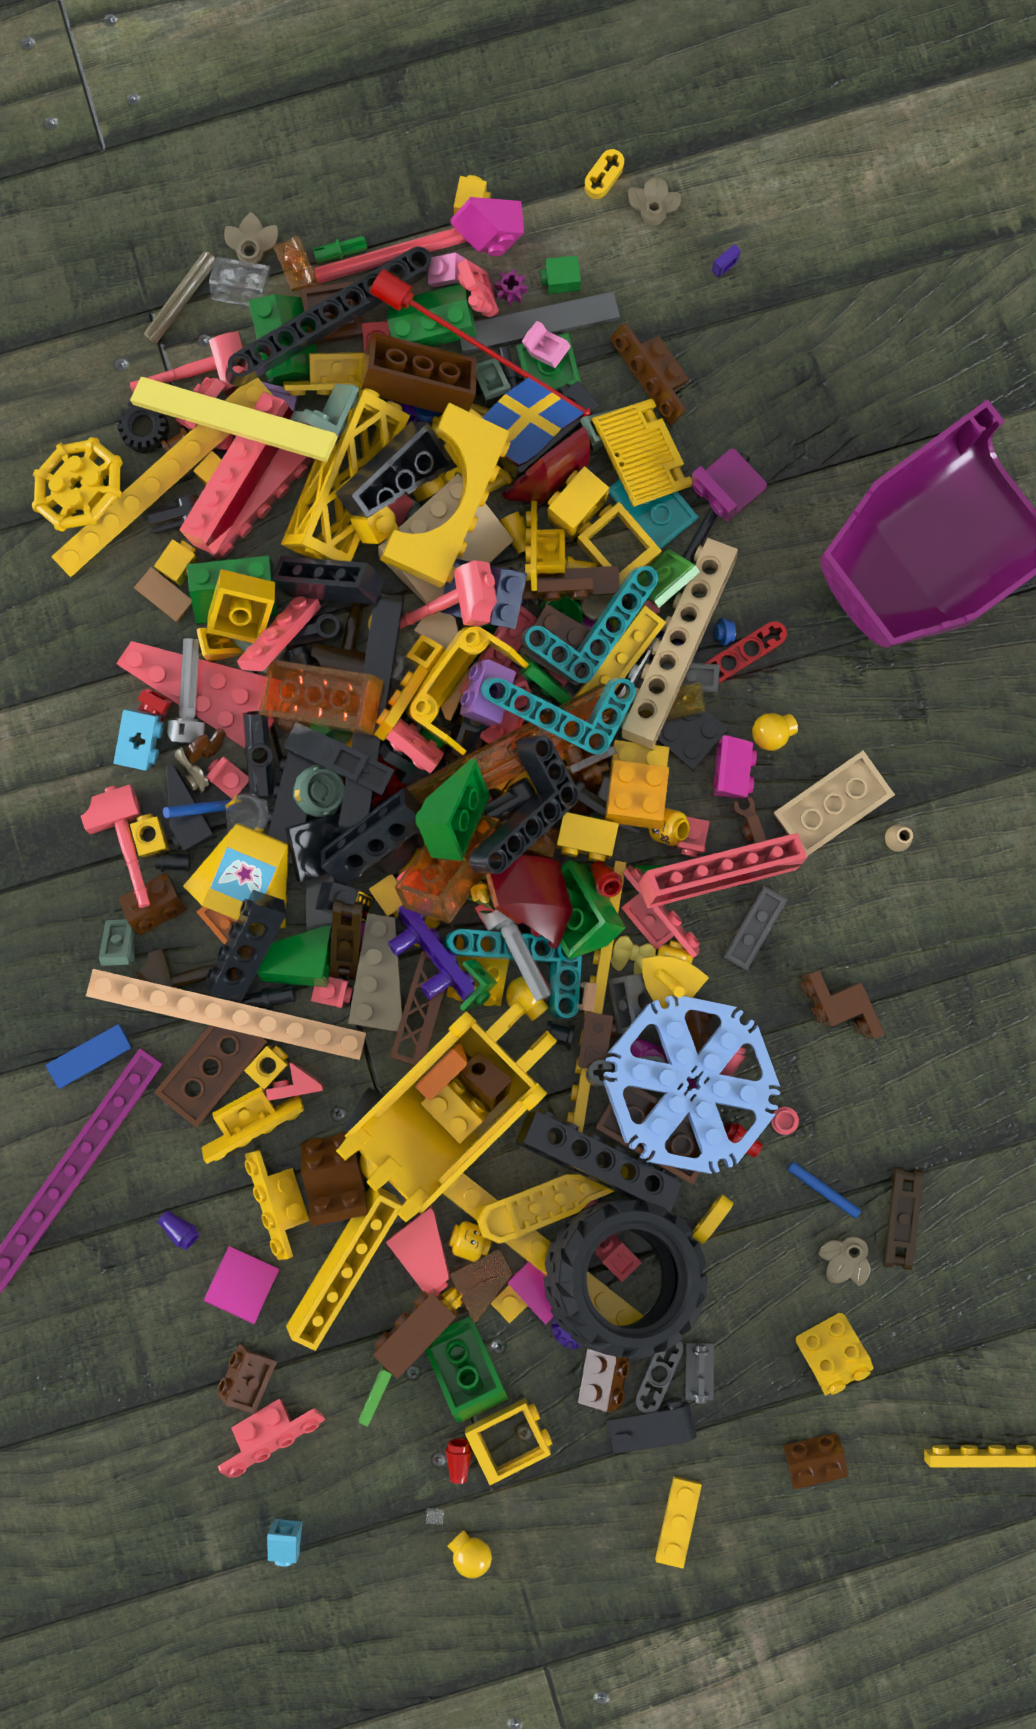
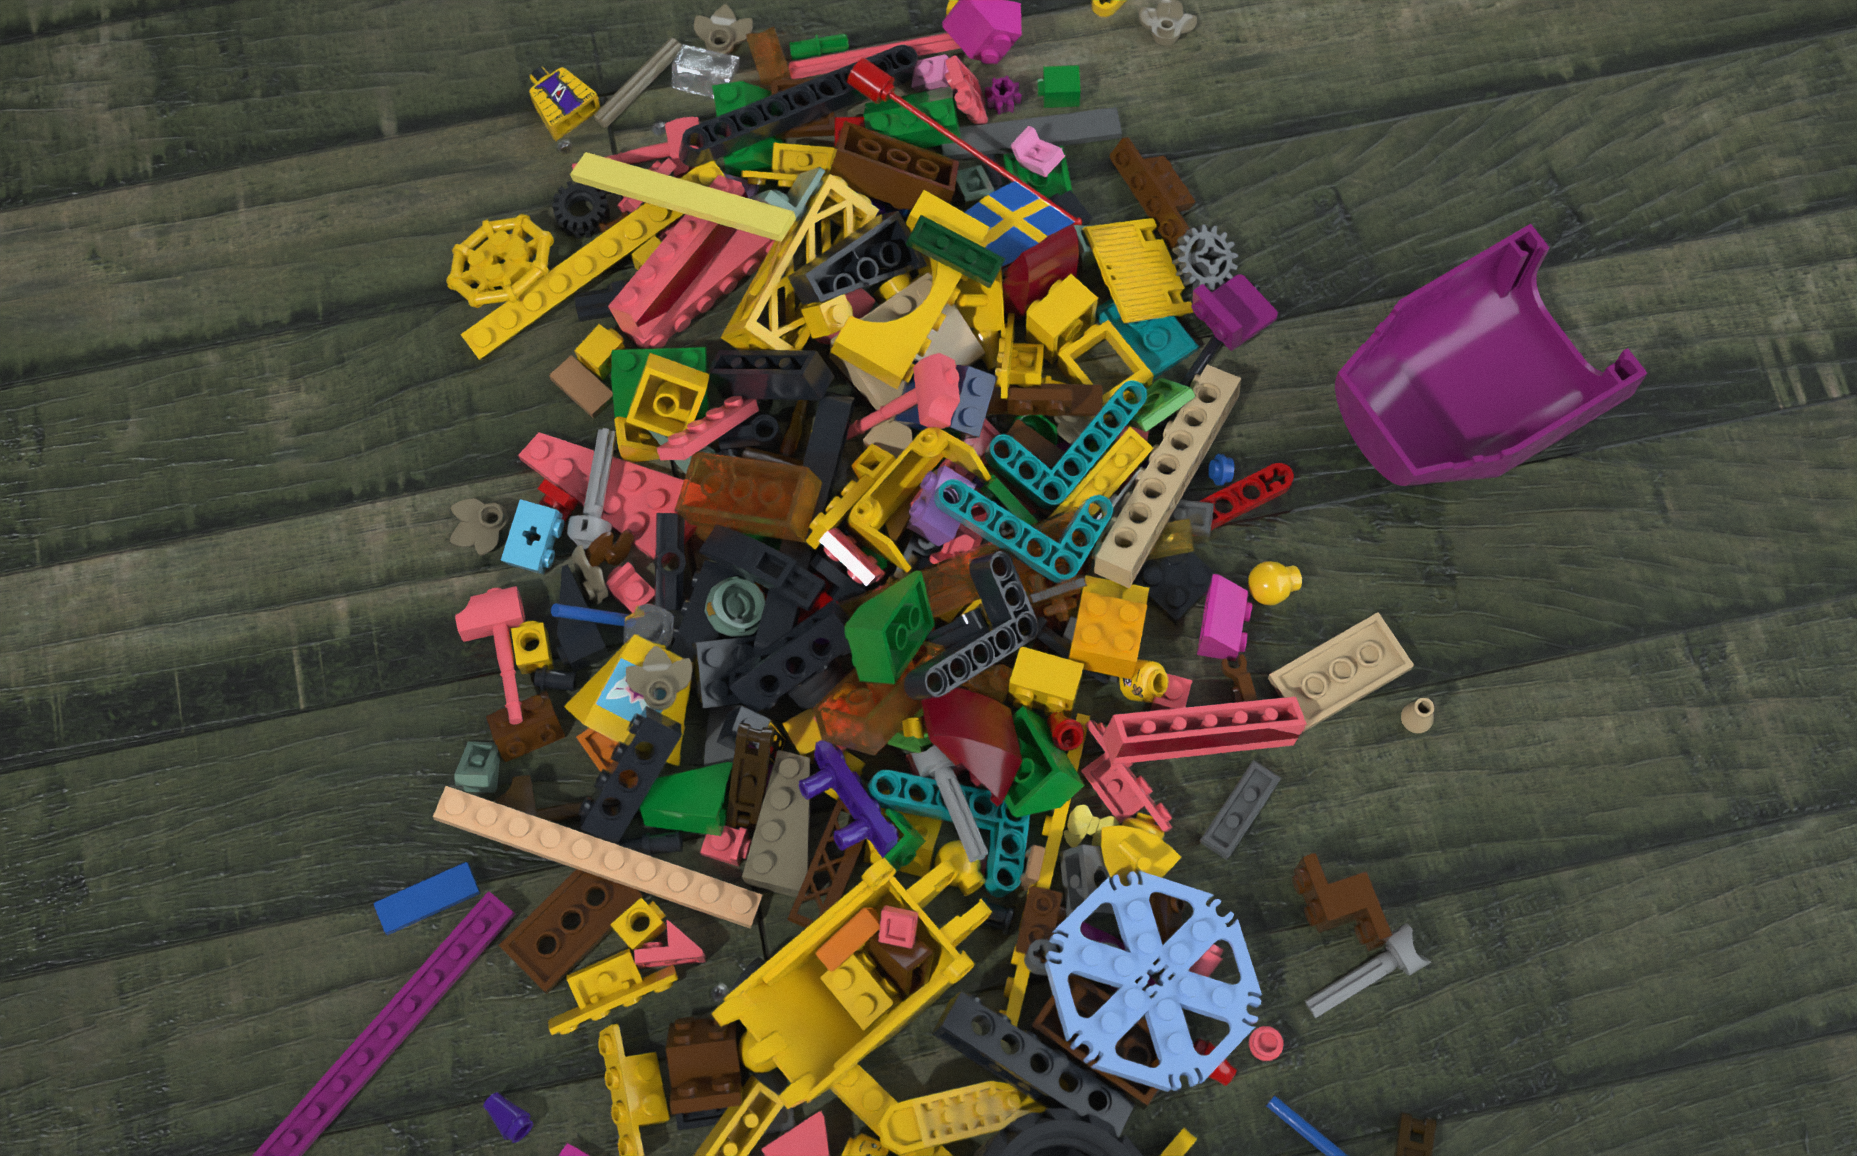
camera: 10 degrees right, 15 degrees down
dark purple tile [712,244,741,278] -> none
none -> dark tan plate [450,498,509,556]
none -> yellow torso [529,67,600,141]
none -> dark tan plate [626,646,692,710]
none -> coral tile [878,905,918,949]
none -> dark green tile [906,215,1005,288]
none -> yellow shield [954,269,1005,331]
none -> dark grey gear [1172,224,1238,292]
none -> light grey piece [1304,923,1431,1018]

